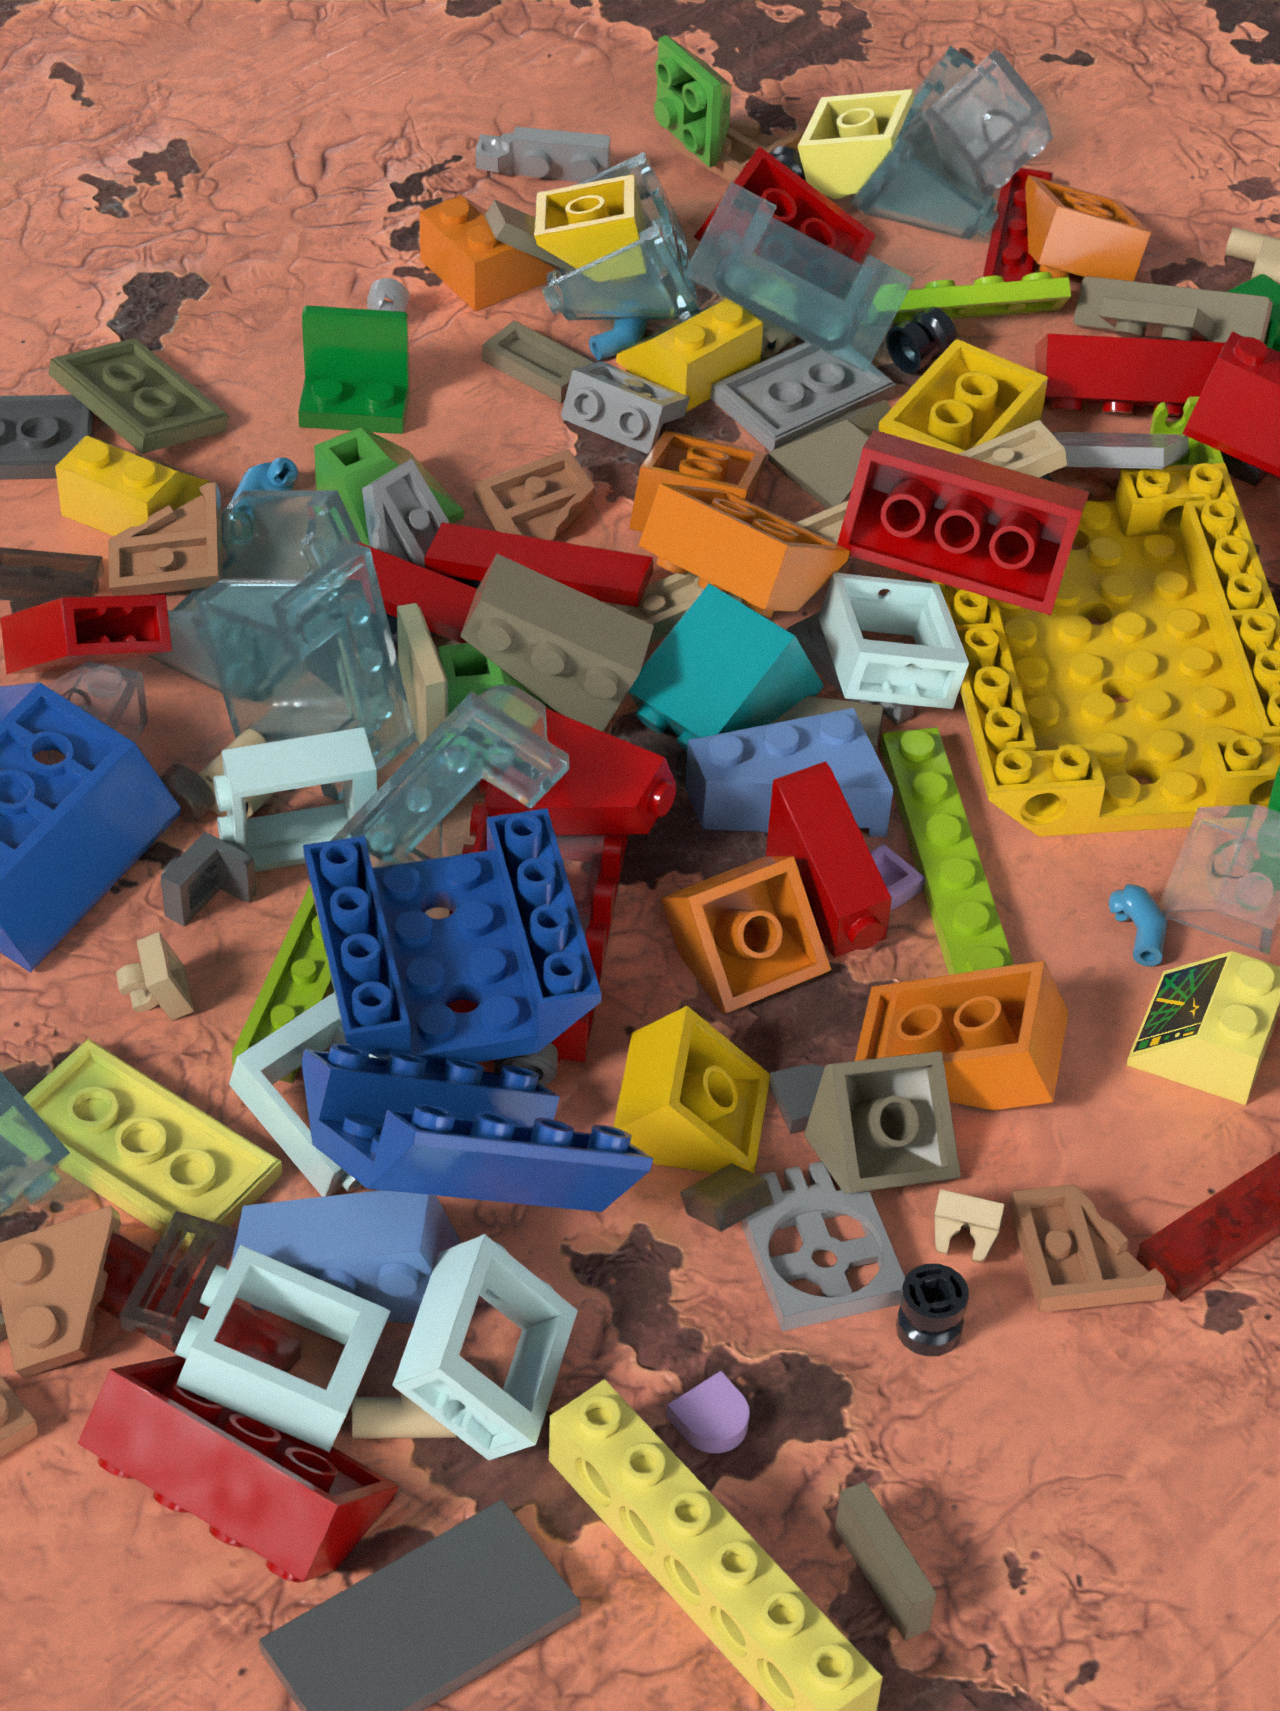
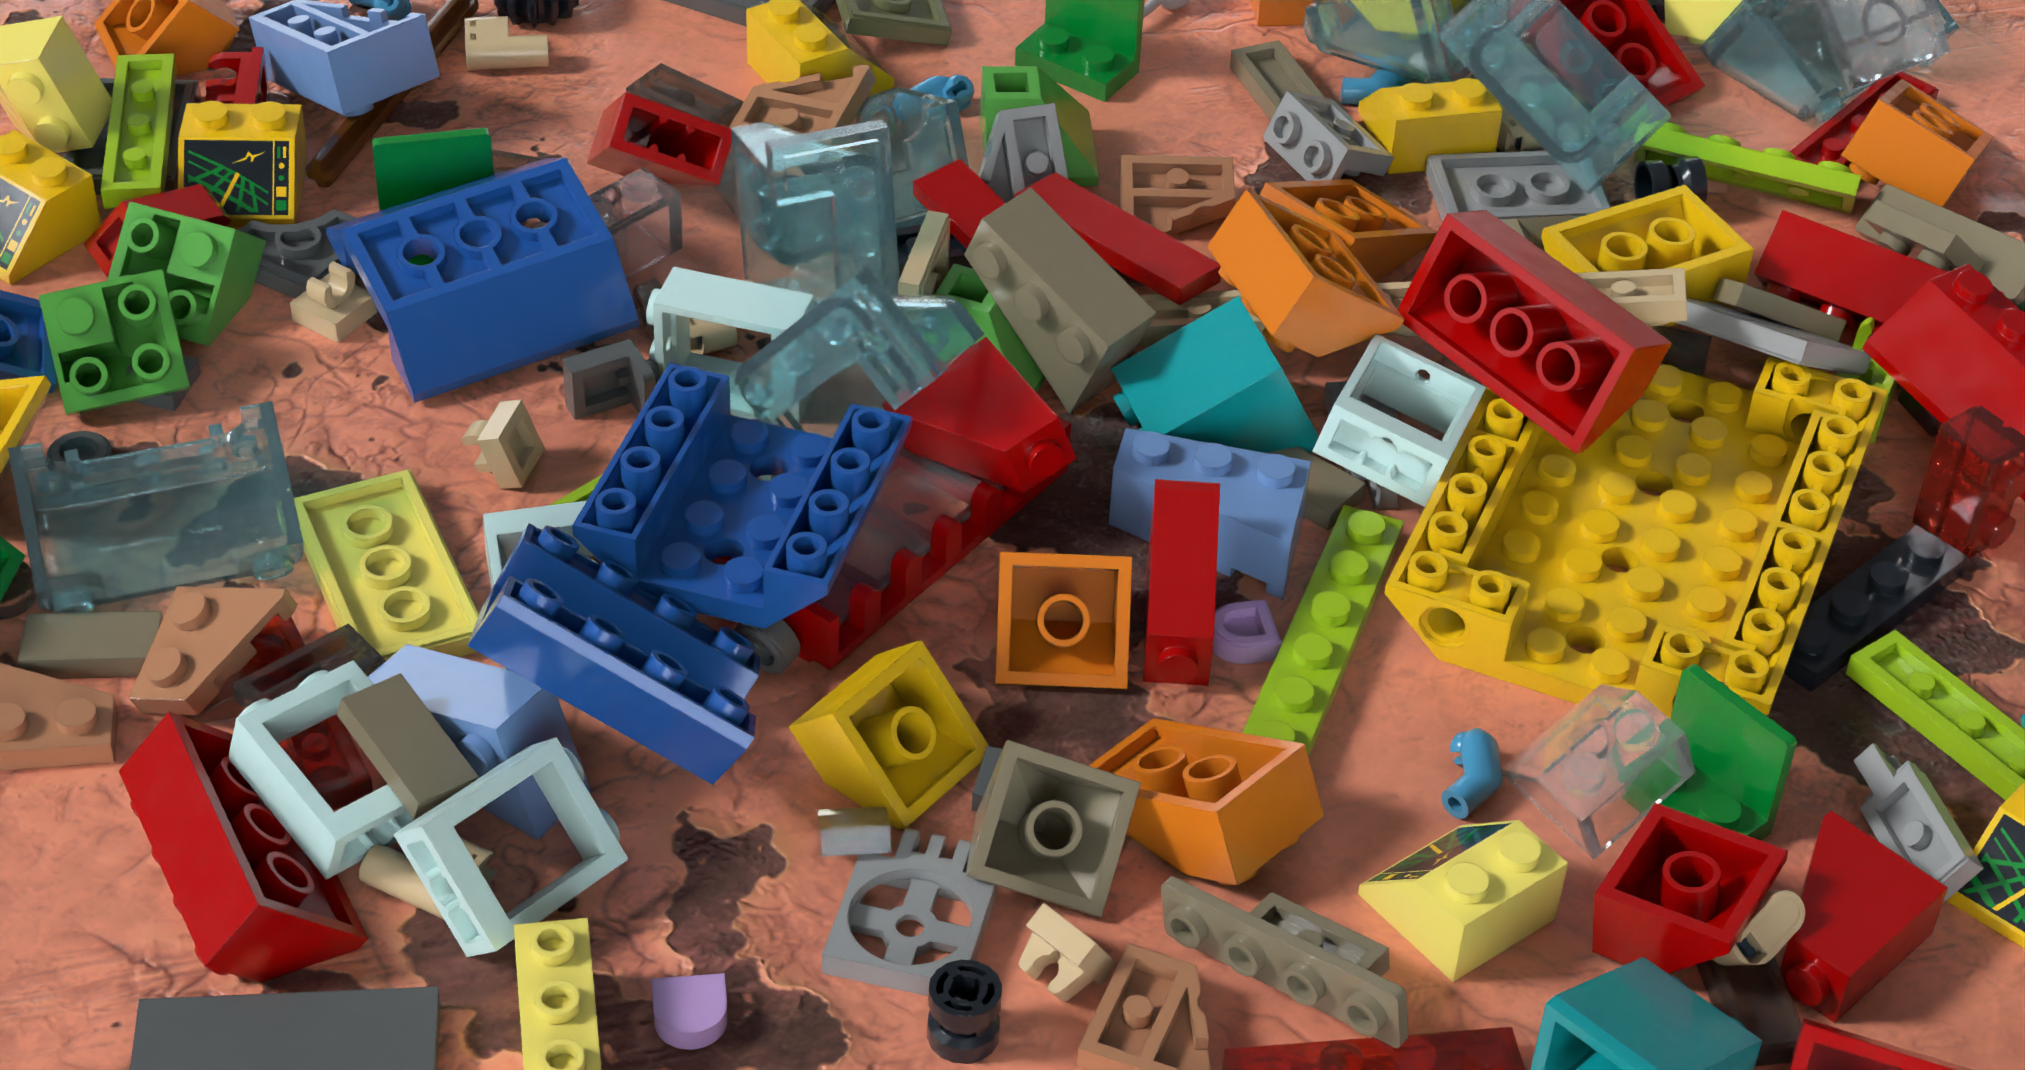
camera: 30 degrees right, 5 degrees down
none -> dark tan tile [337,673,478,819]
none -> dark tan bracket [1161,876,1408,1048]
none -> dark tan tile [1712,277,1847,342]

